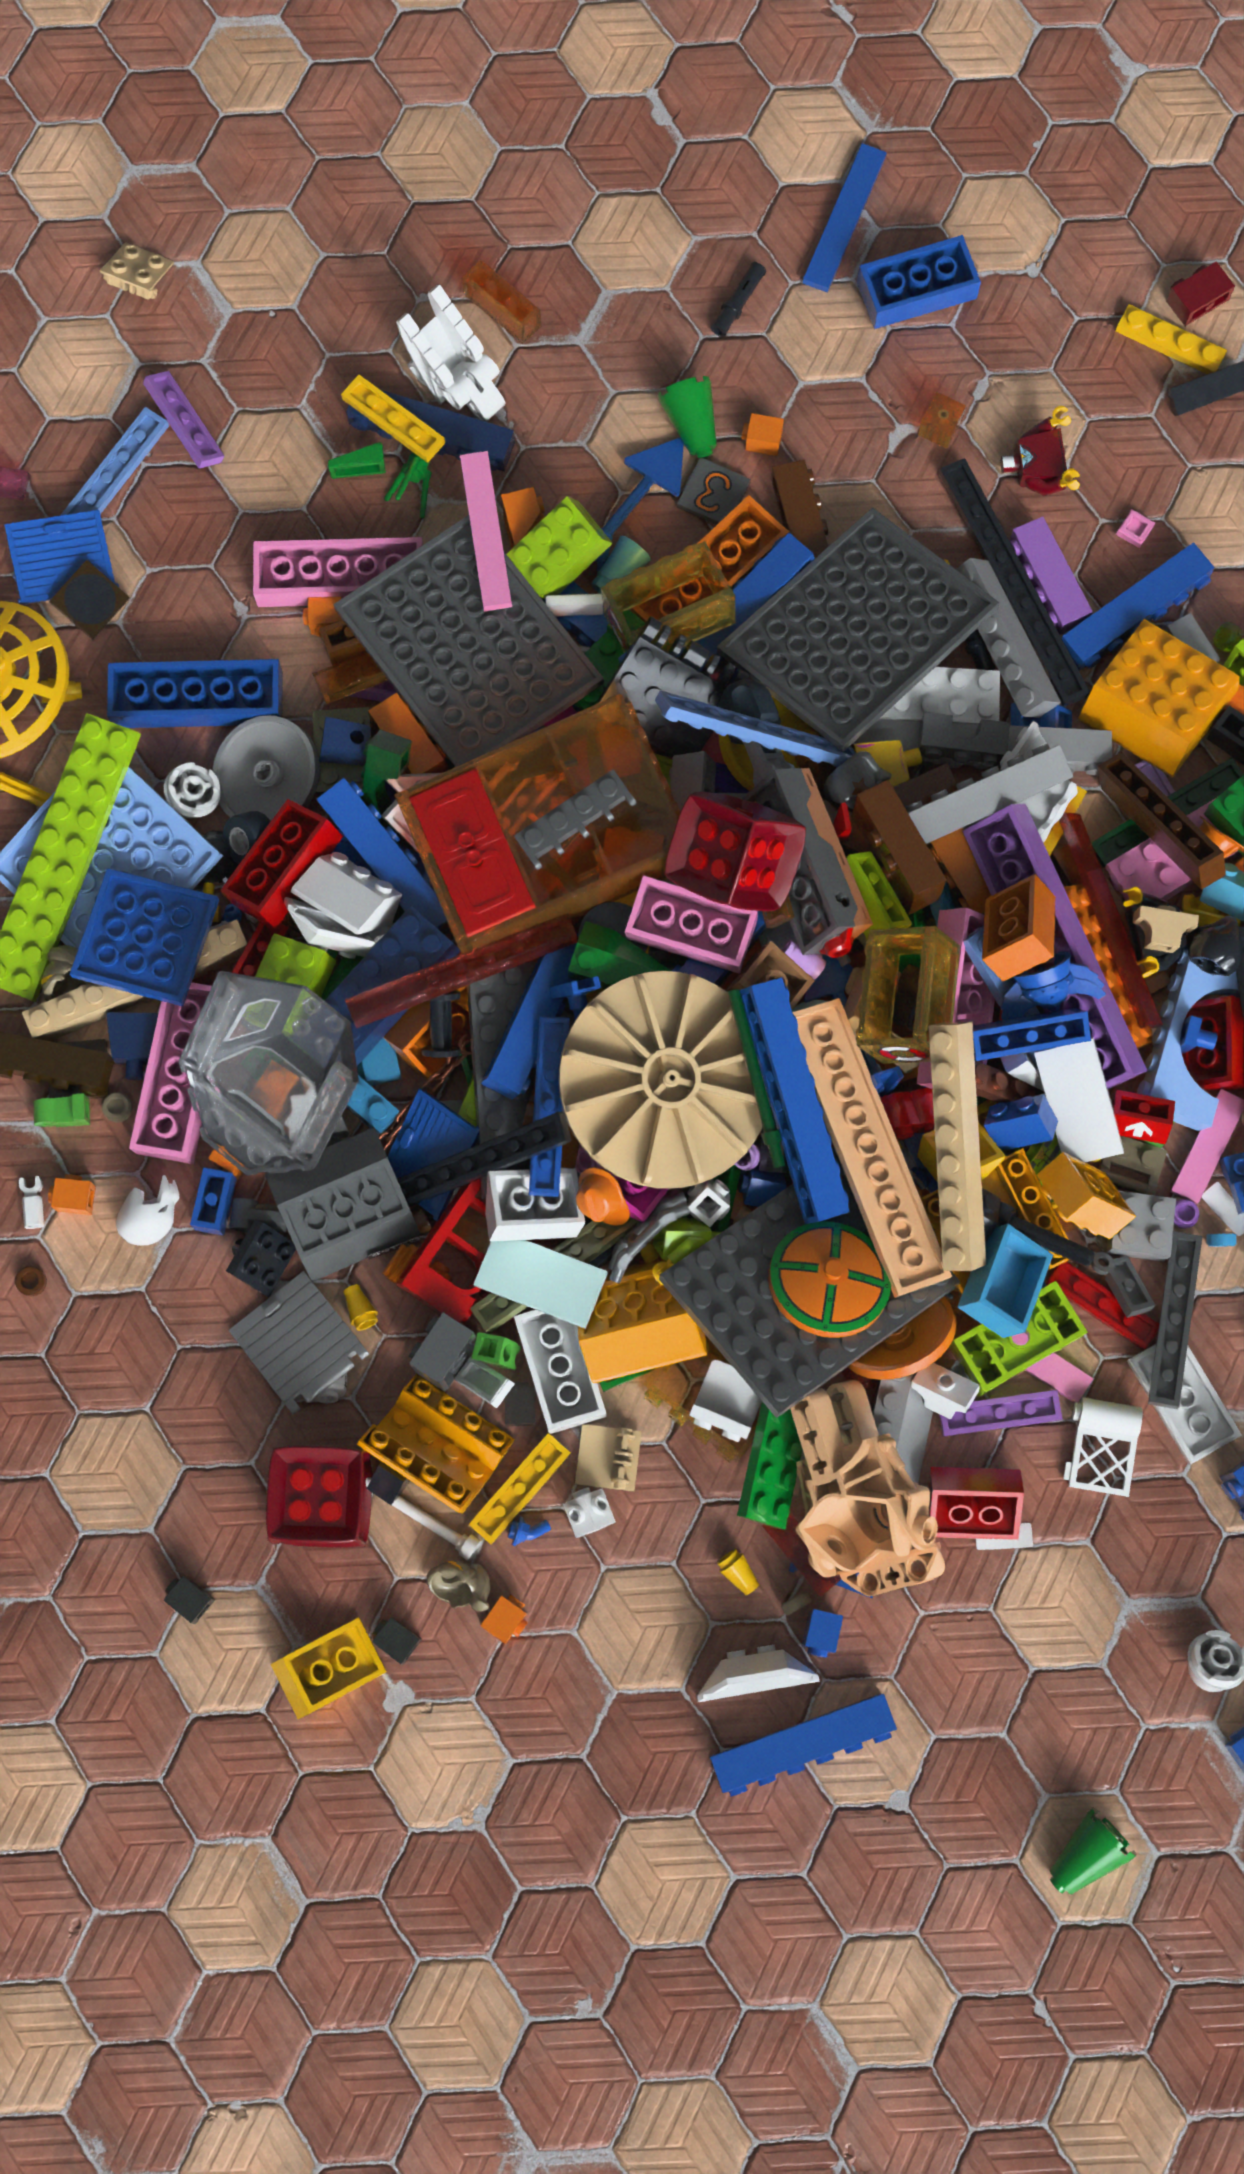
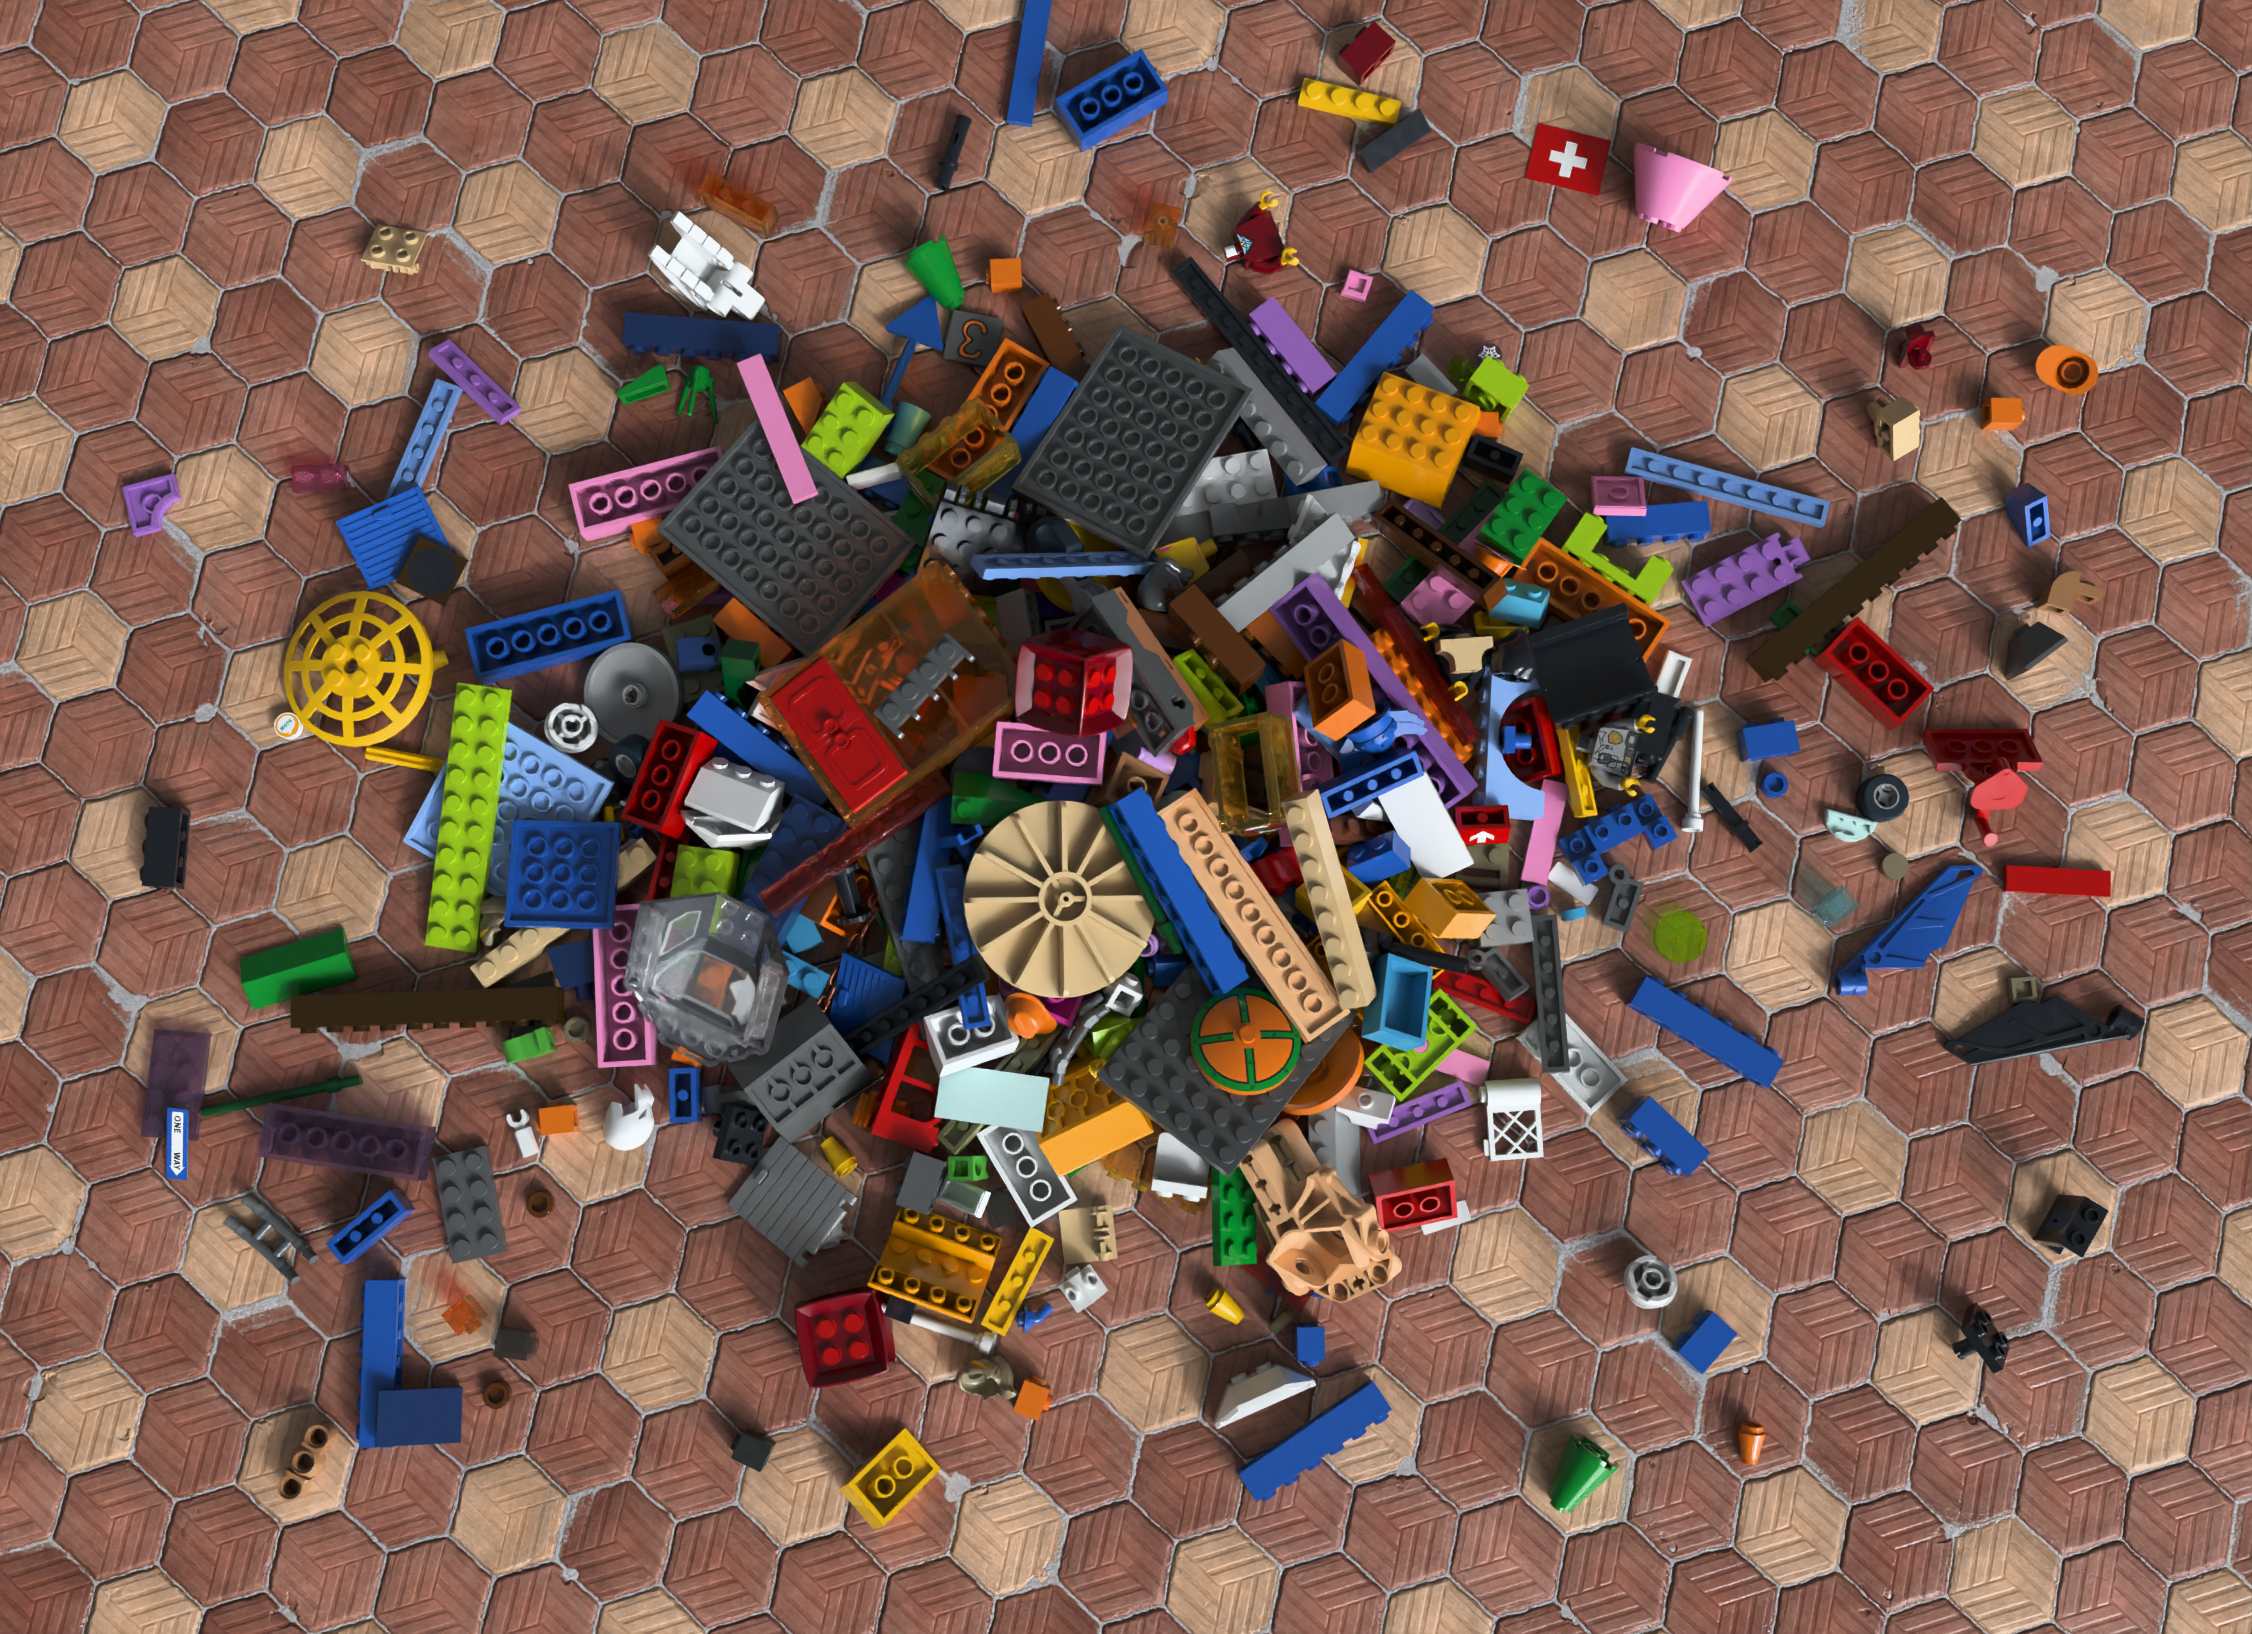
camera: 20 degrees left, 5 degrees up
yellow plate [341,375,445,463] -> none
pearl dark grey brick [372,1617,422,1665] -> none
red slope [833,802,852,842] -> none

